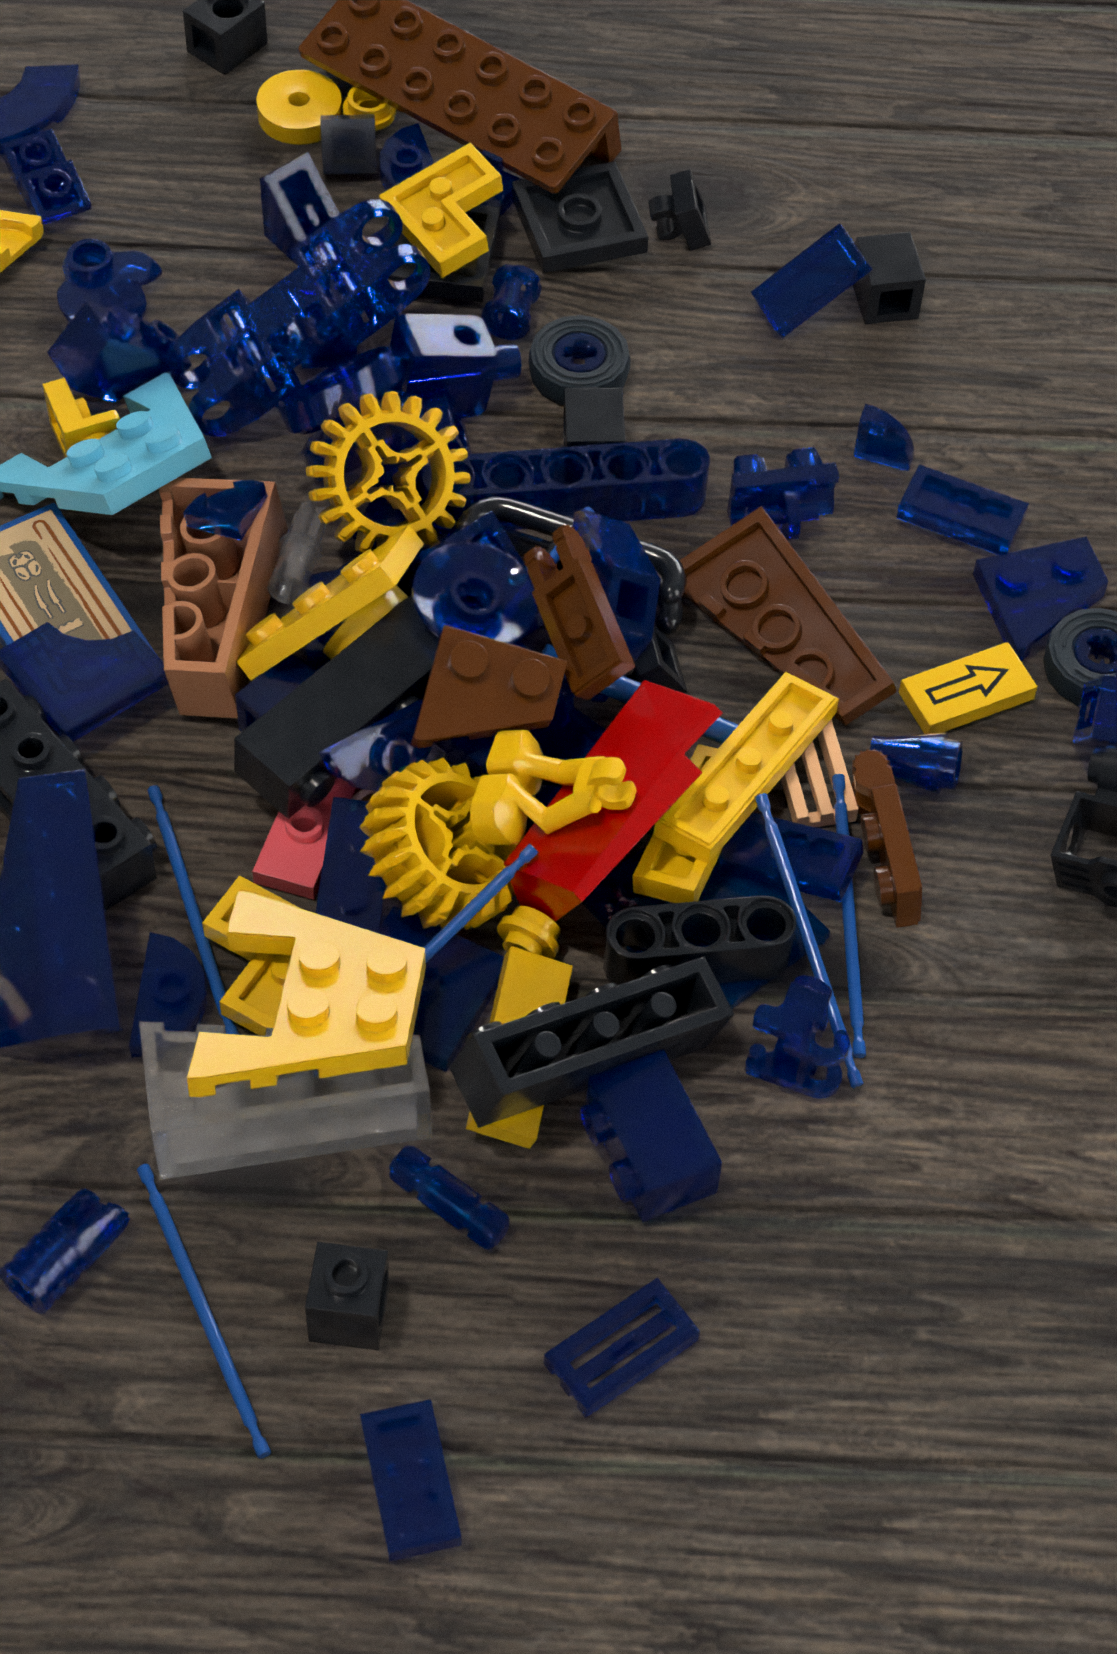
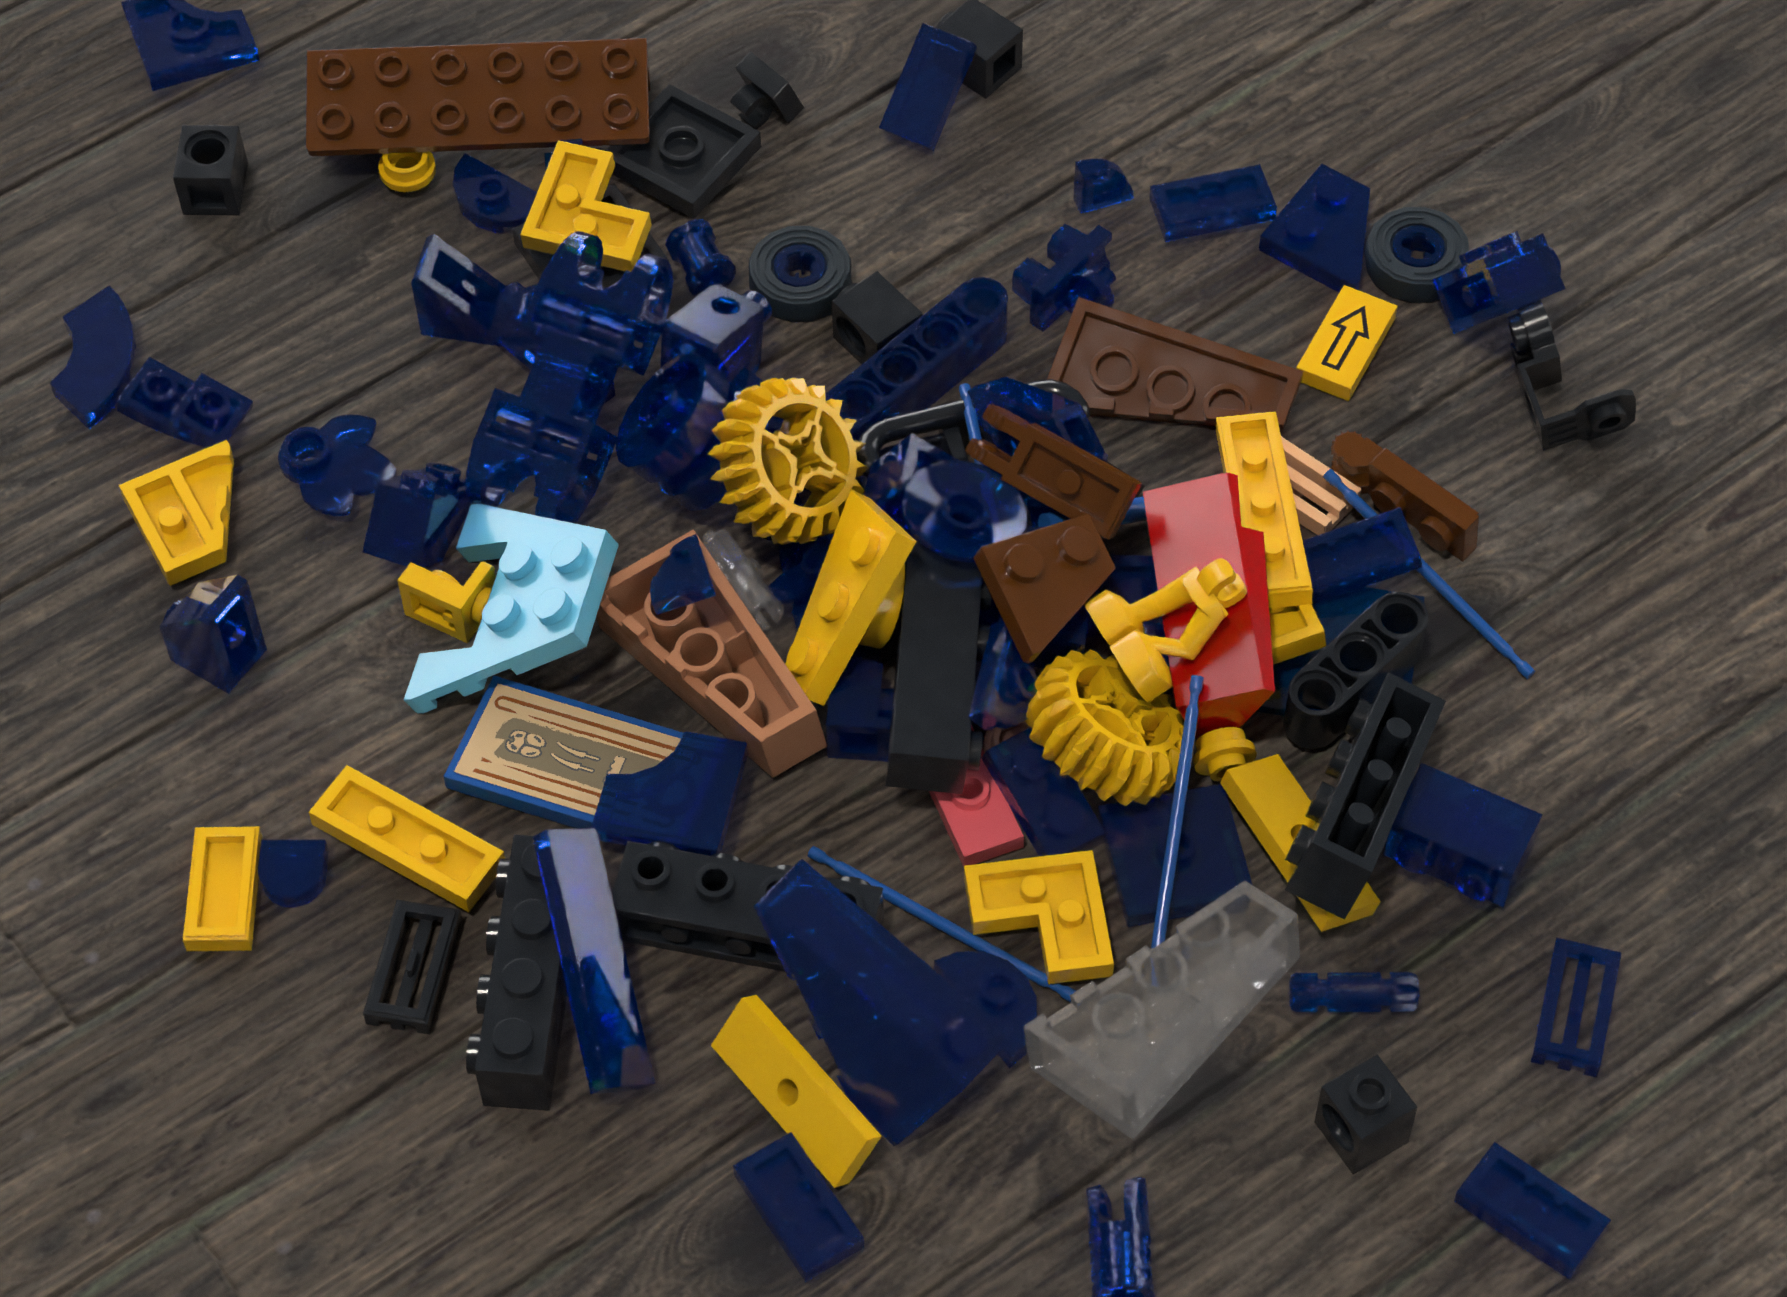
camera: 35 degrees left, 0 degrees up
blue piece [137,1164,271,1459] -> none
yellow wing [187,891,426,1097] -> none
yellow piece [256,70,342,145] -> none
black tile [320,114,377,174] -> none
clear blue piece [744,976,850,1099] -> none
blue piece [755,793,864,1088] -> none
clear blue cone [870,732,963,794] -> none

